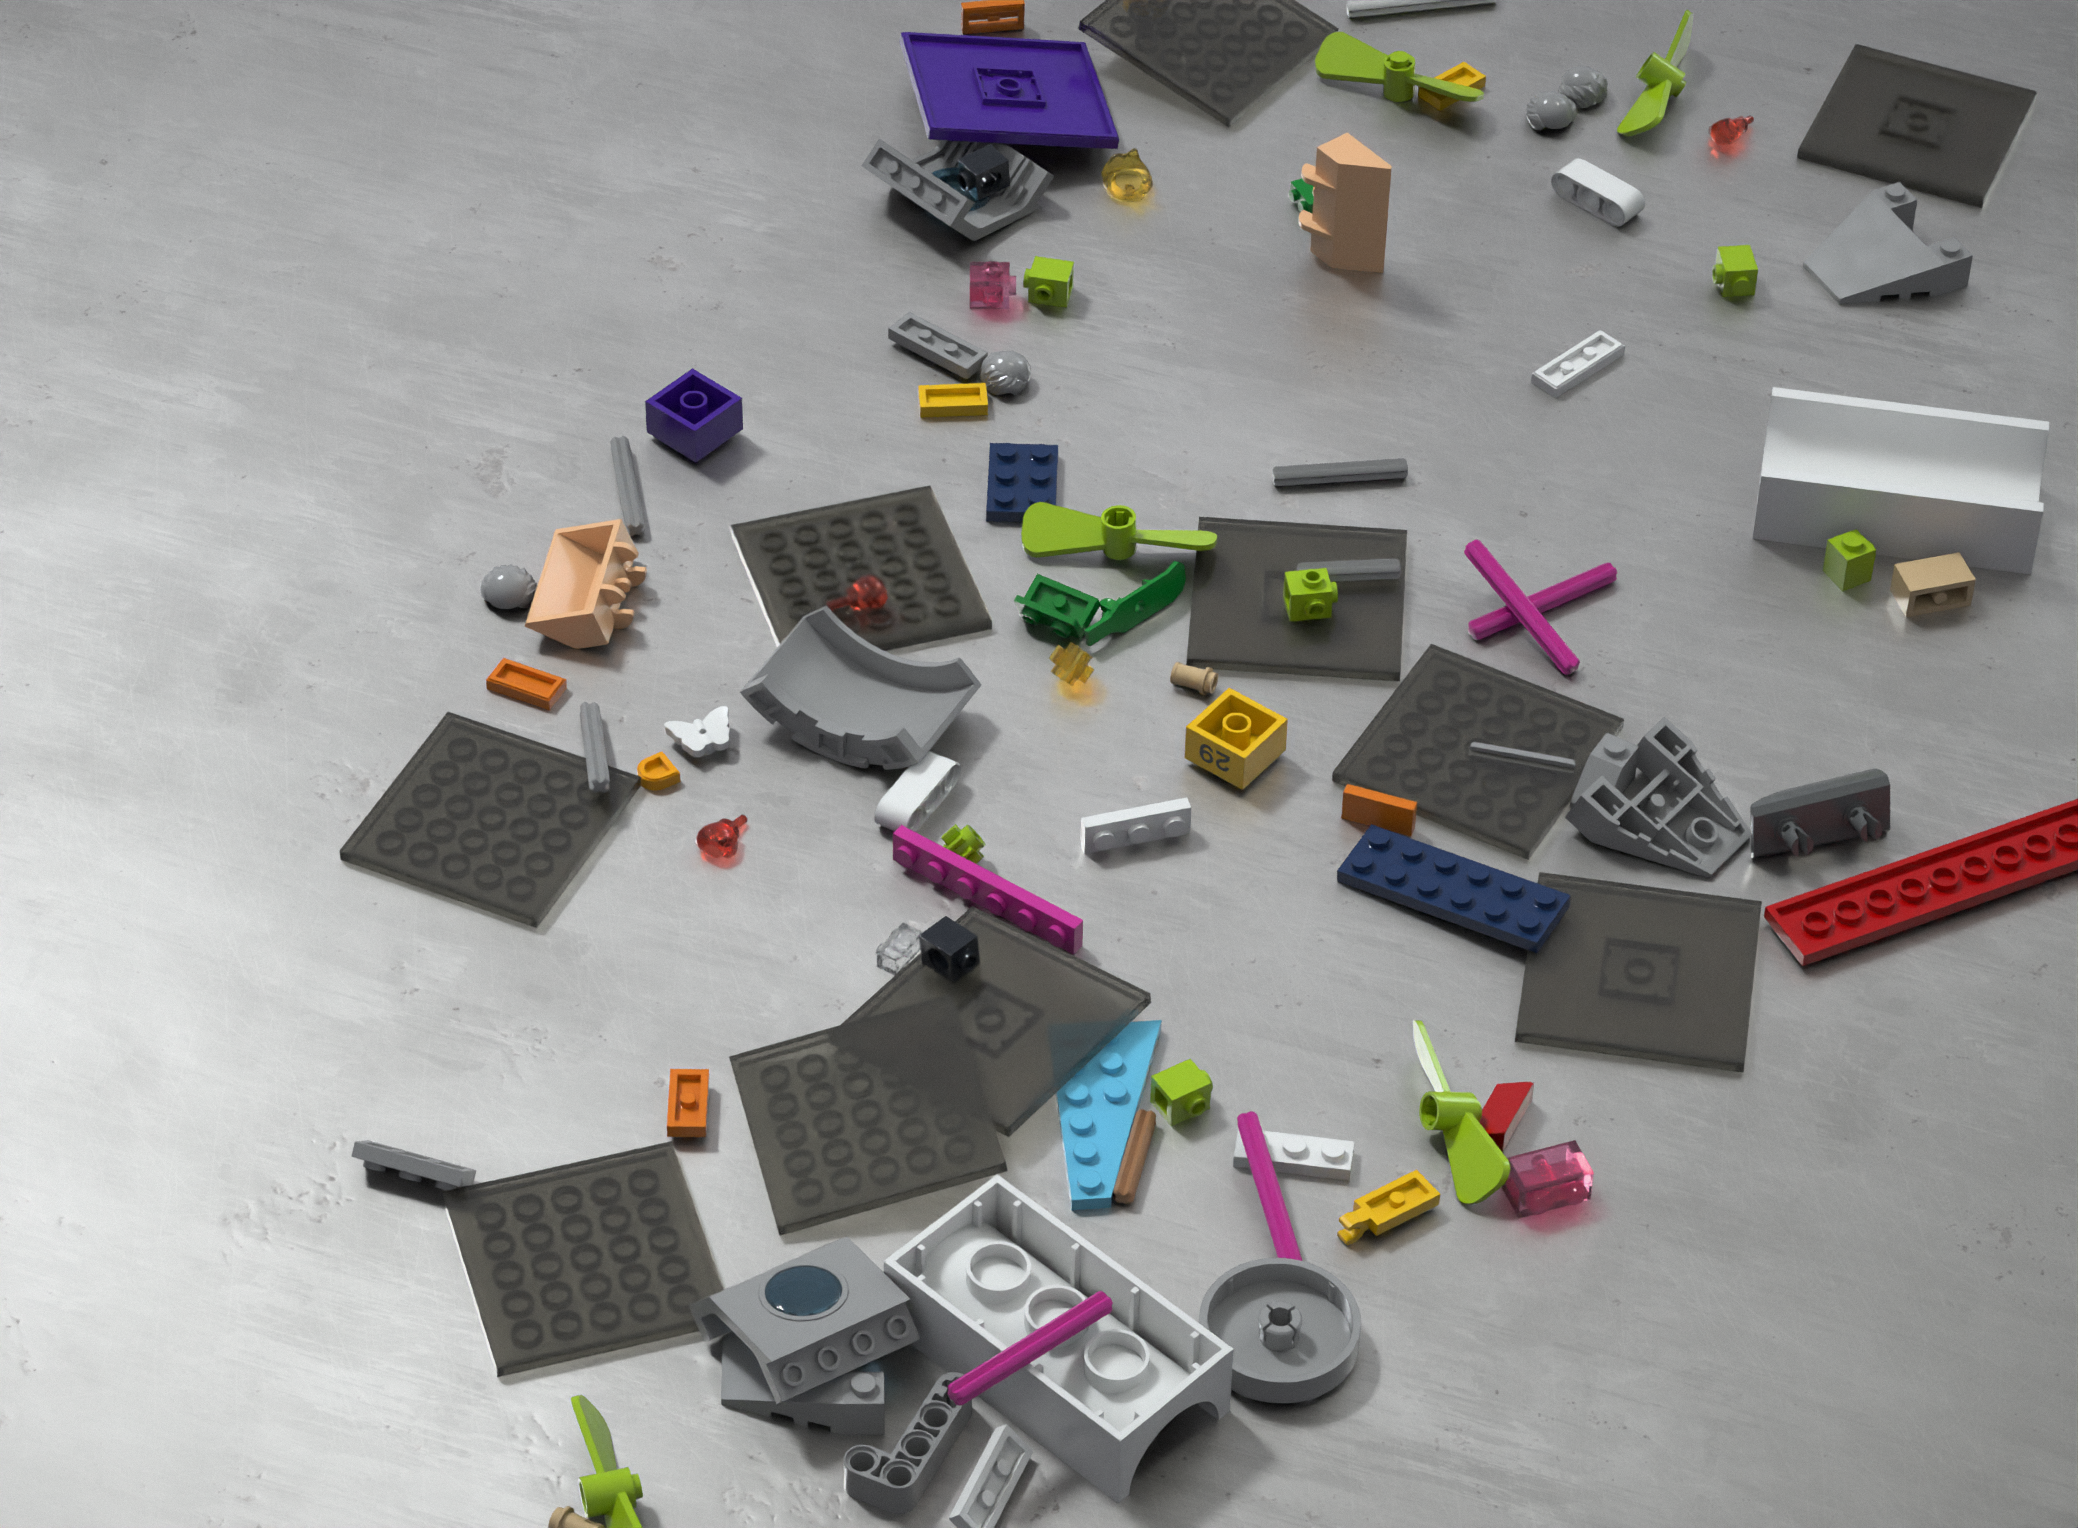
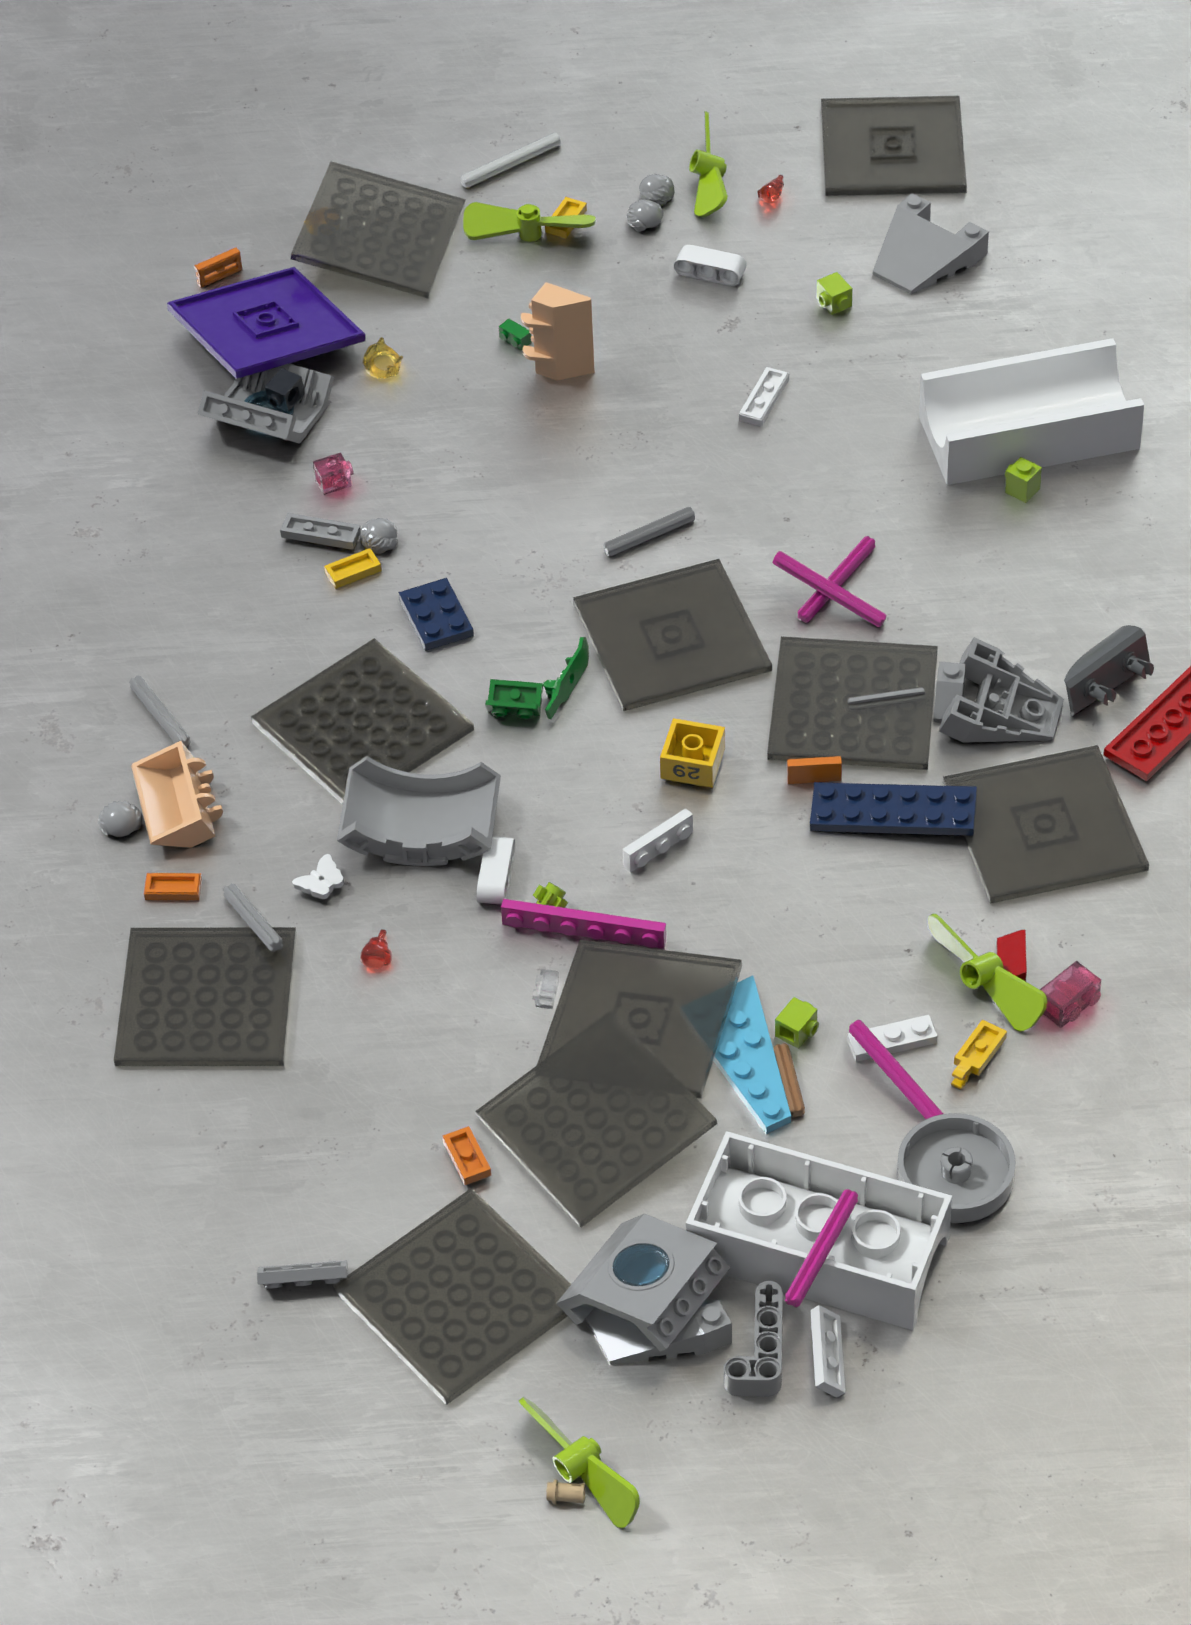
camera: 20 degrees left, 5 degrees up
light orange tile [637,751,681,791] -> none
dark purple brick [645,368,743,462] -> none
clear red piece [826,575,888,612] -> none
black brick [919,916,980,983] -> none
lime piece [1021,502,1217,560] -> none
lime brick [1023,256,1074,308] -> none
clear yellow gear [1049,642,1094,686] -> none
tan pin [1170,662,1218,695] -> none
lime brick [1283,568,1338,622] -> none
light grey axle [1296,558,1401,582] -> none
tan brick [1890,552,1976,617] -> none

